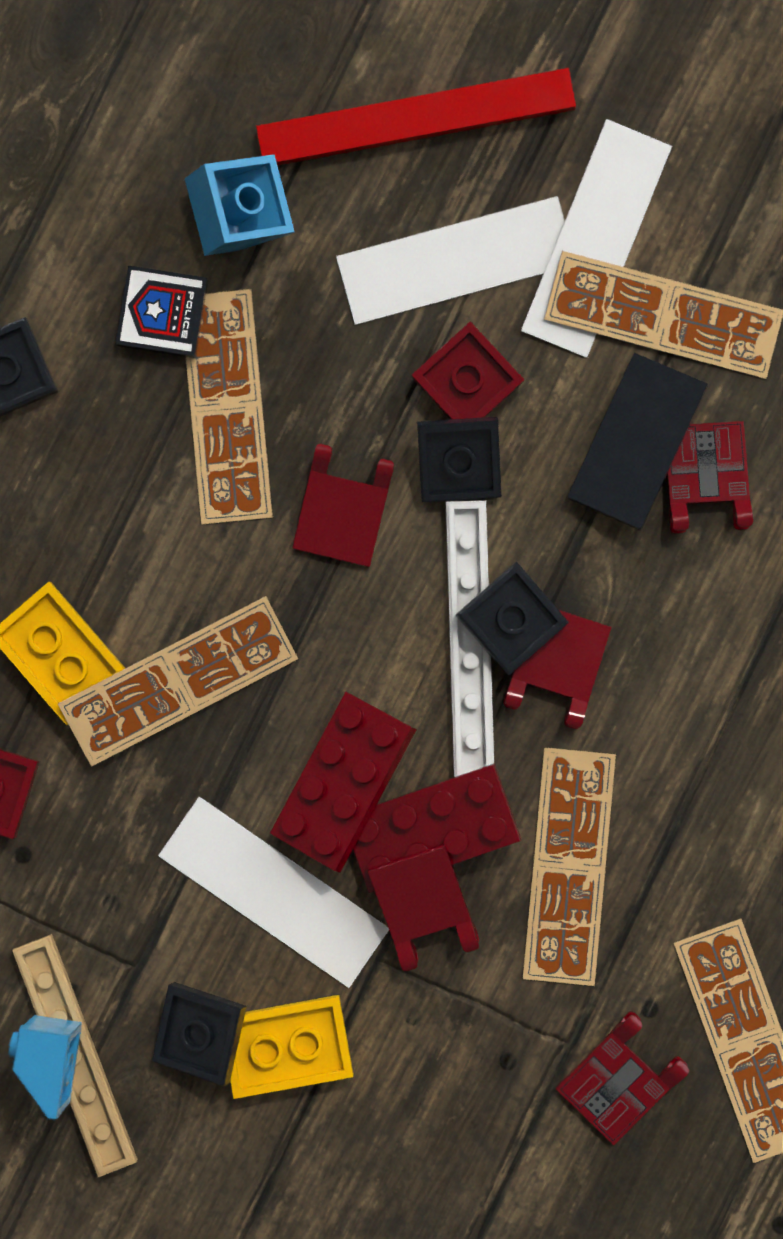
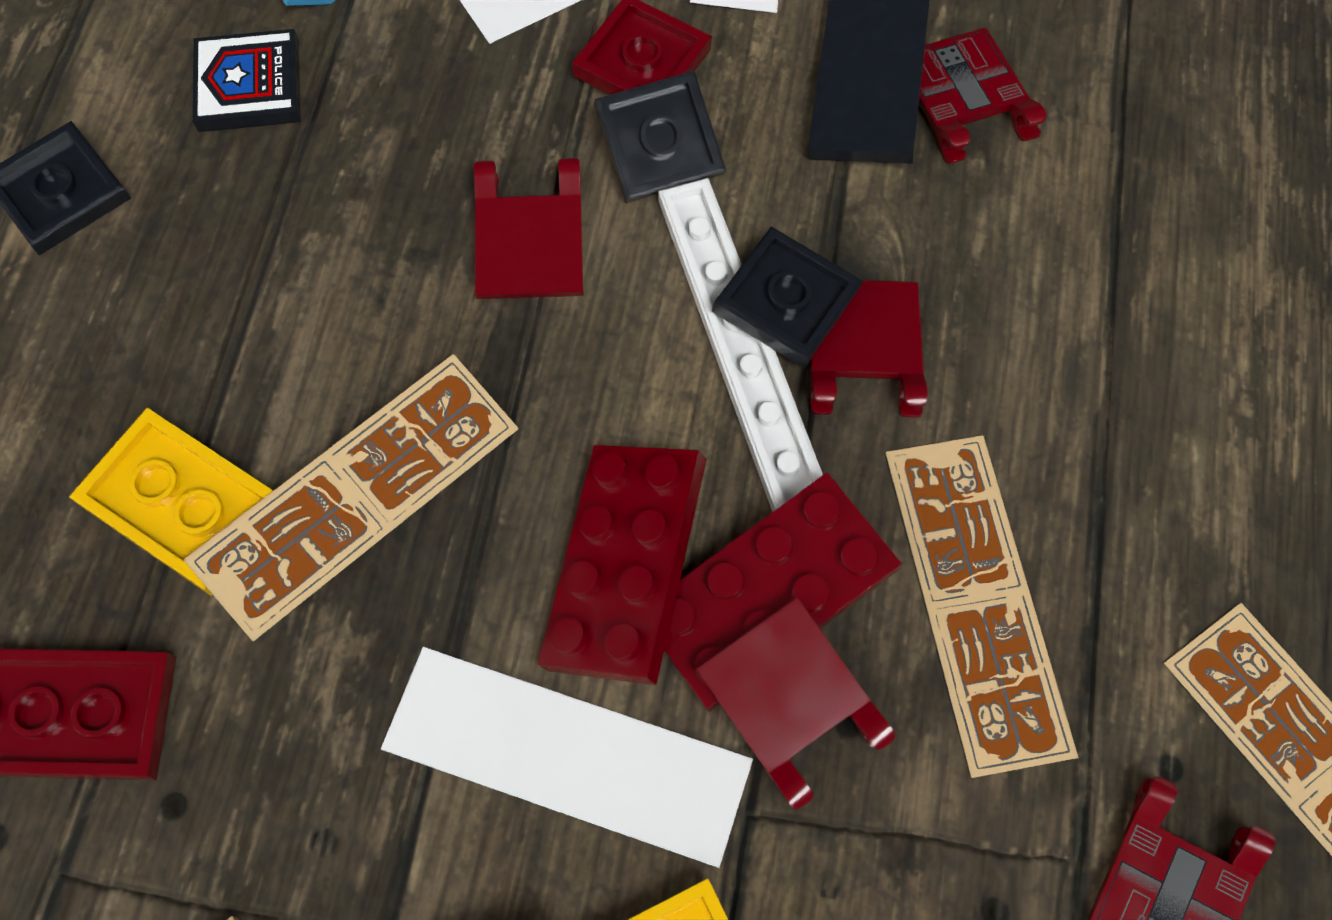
camera: 15 degrees left, 20 degrees down
sticker [186,289,273,524] -> none

